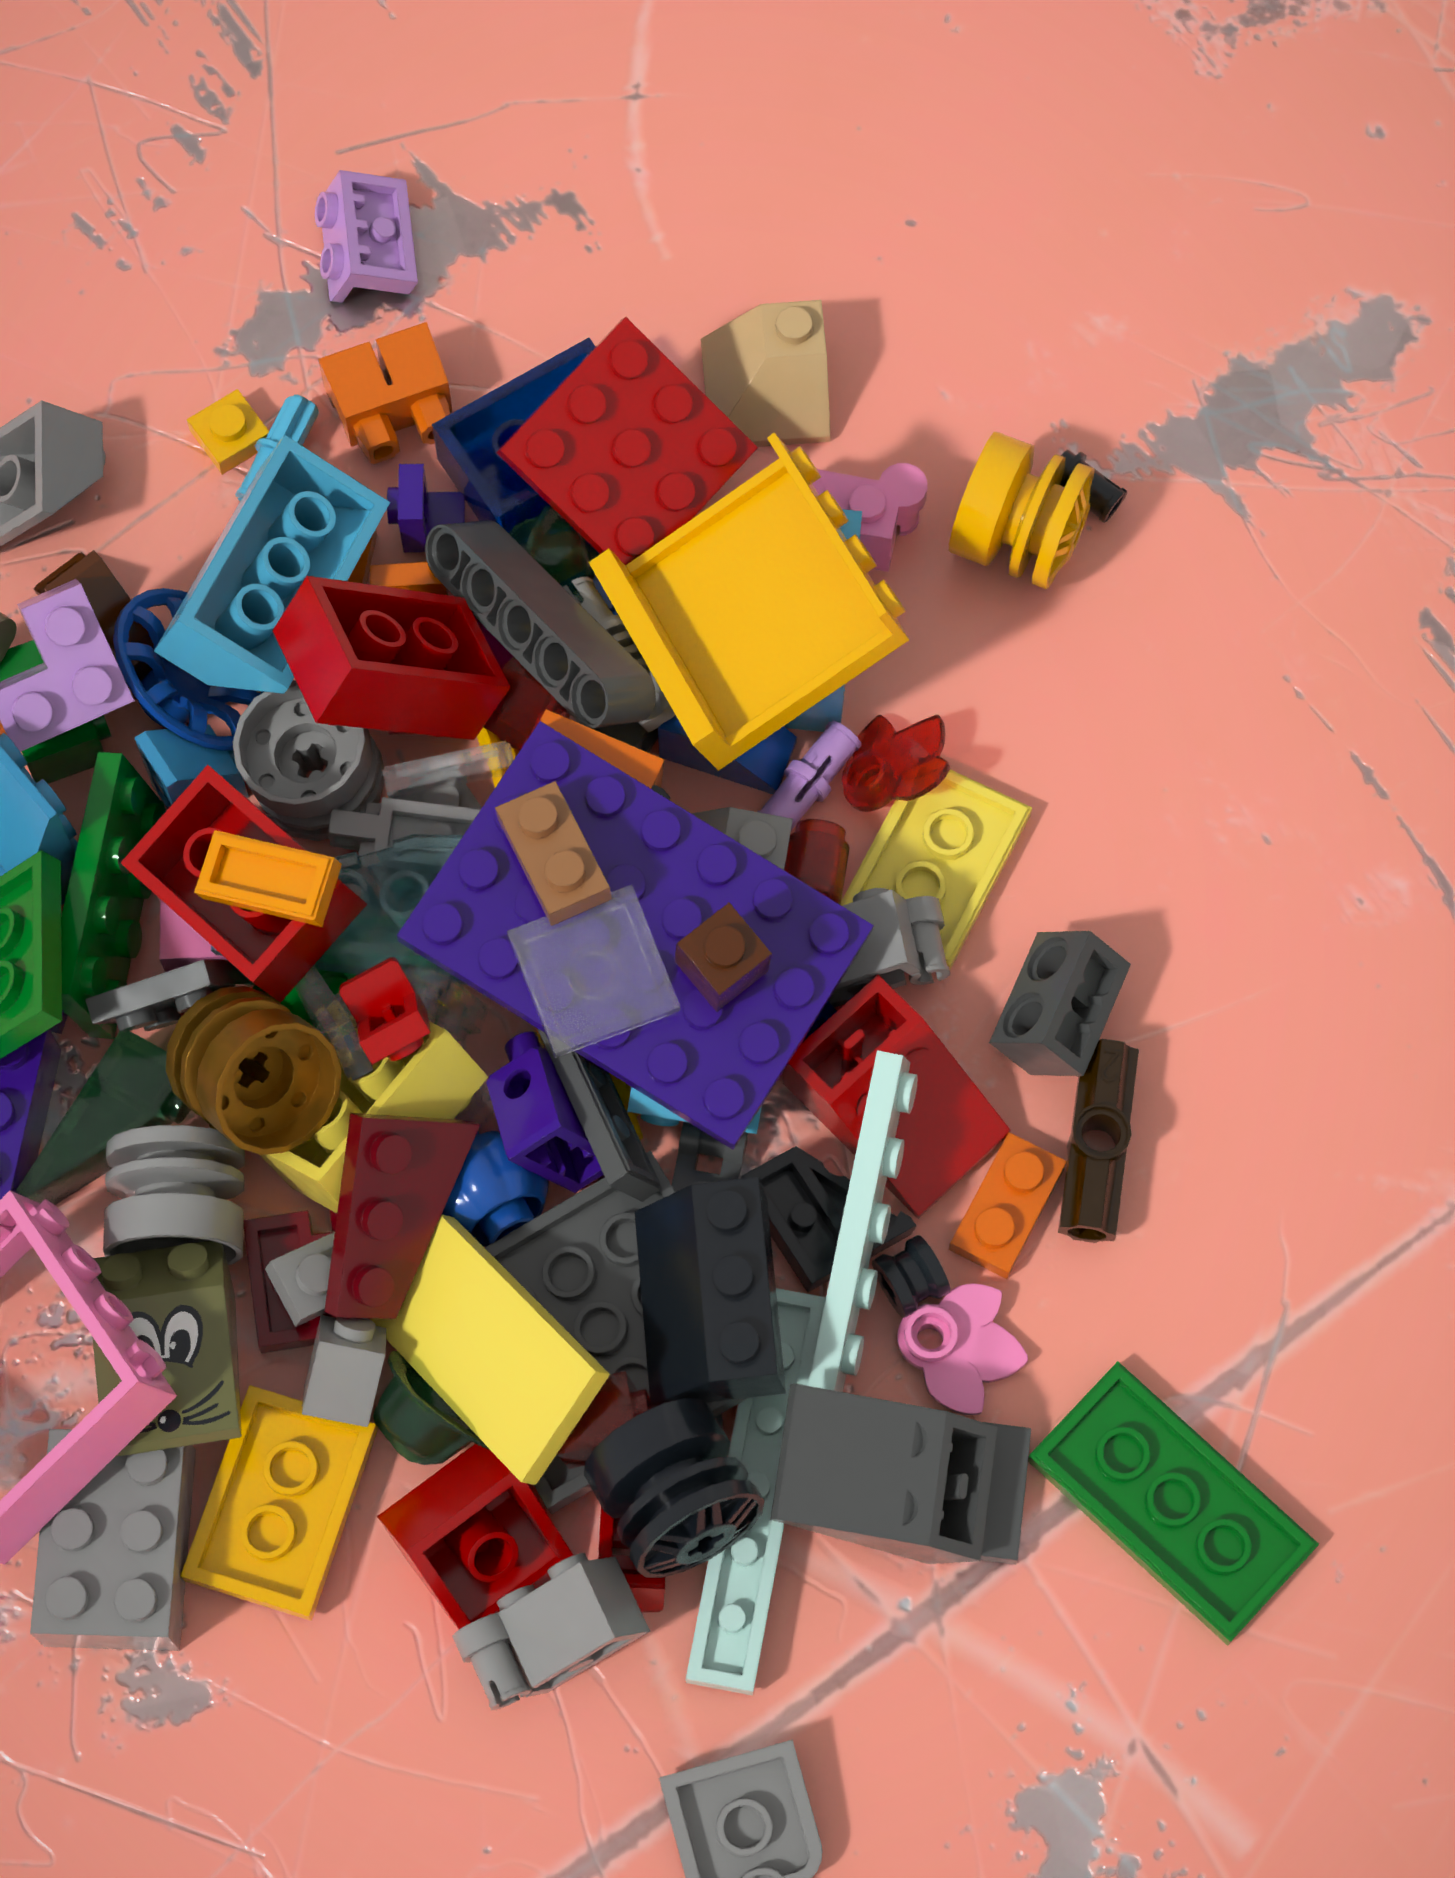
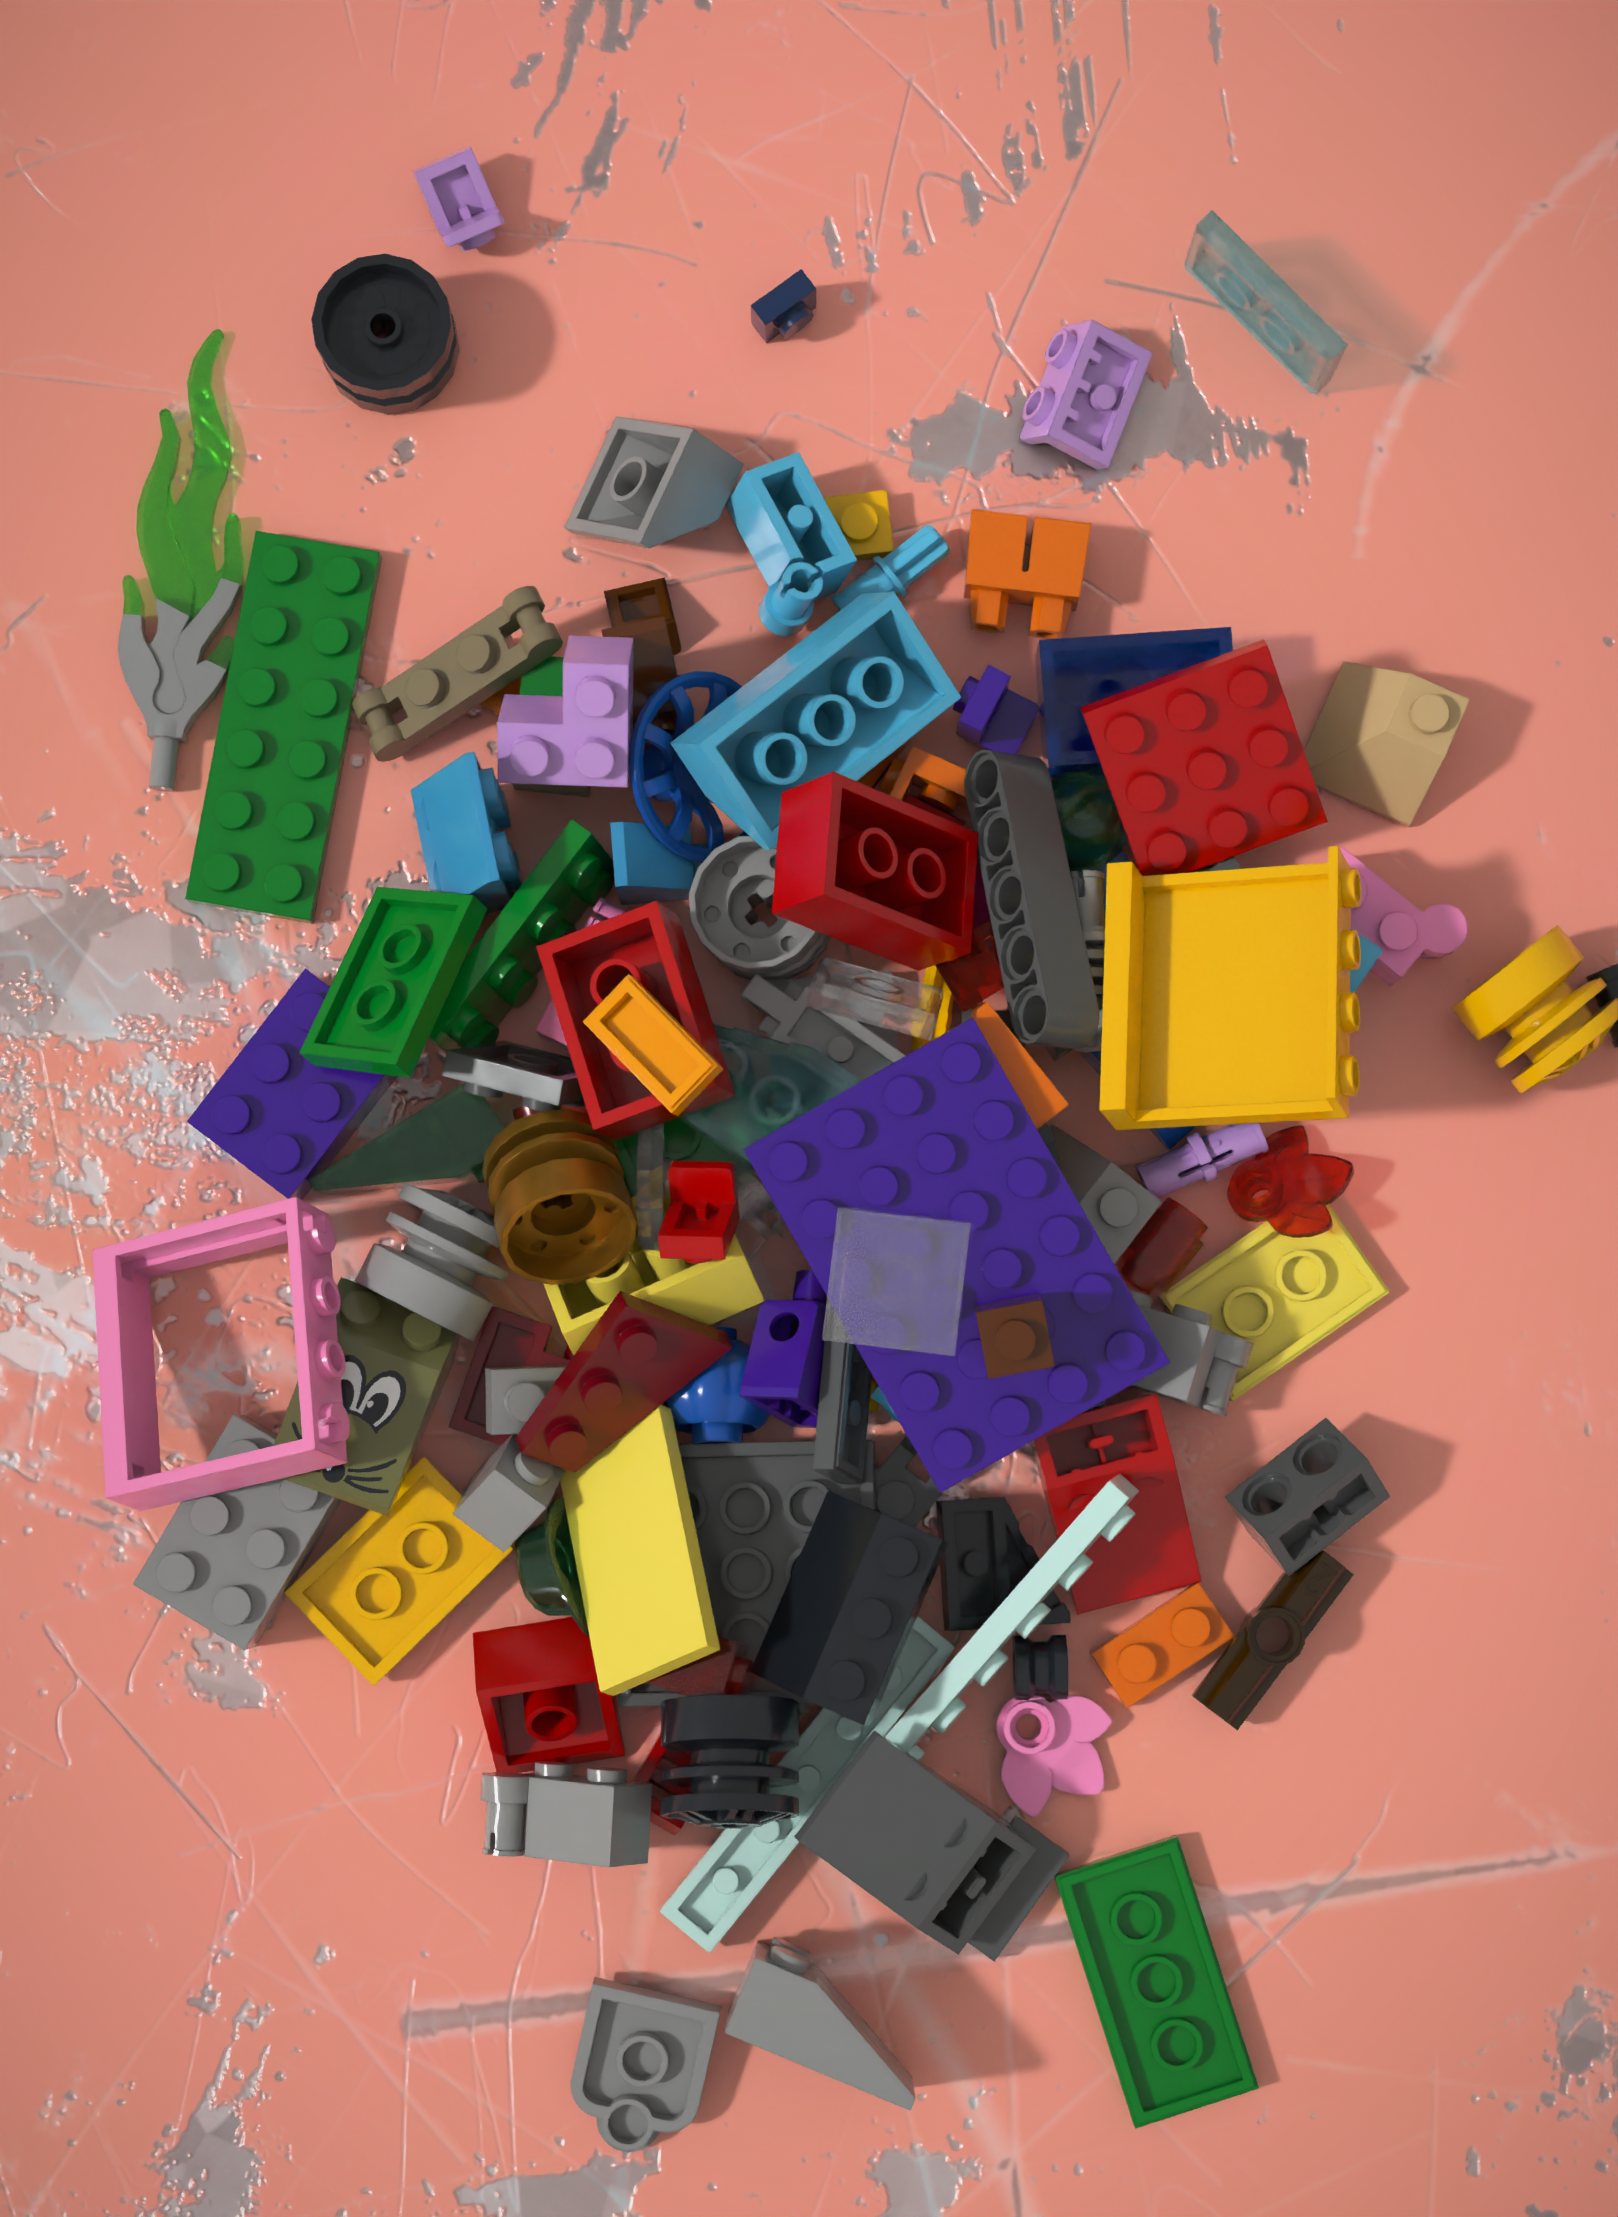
camera: 30 degrees right, 15 degrees up
medium nougat plate [495,781,612,926] -> none
none -> light grey slope [725,1937,915,2111]
none -> medium azure hinge [726,452,857,637]
none -> dark blue plate [751,269,816,343]
none -> clear light blue tile [1184,210,1348,395]

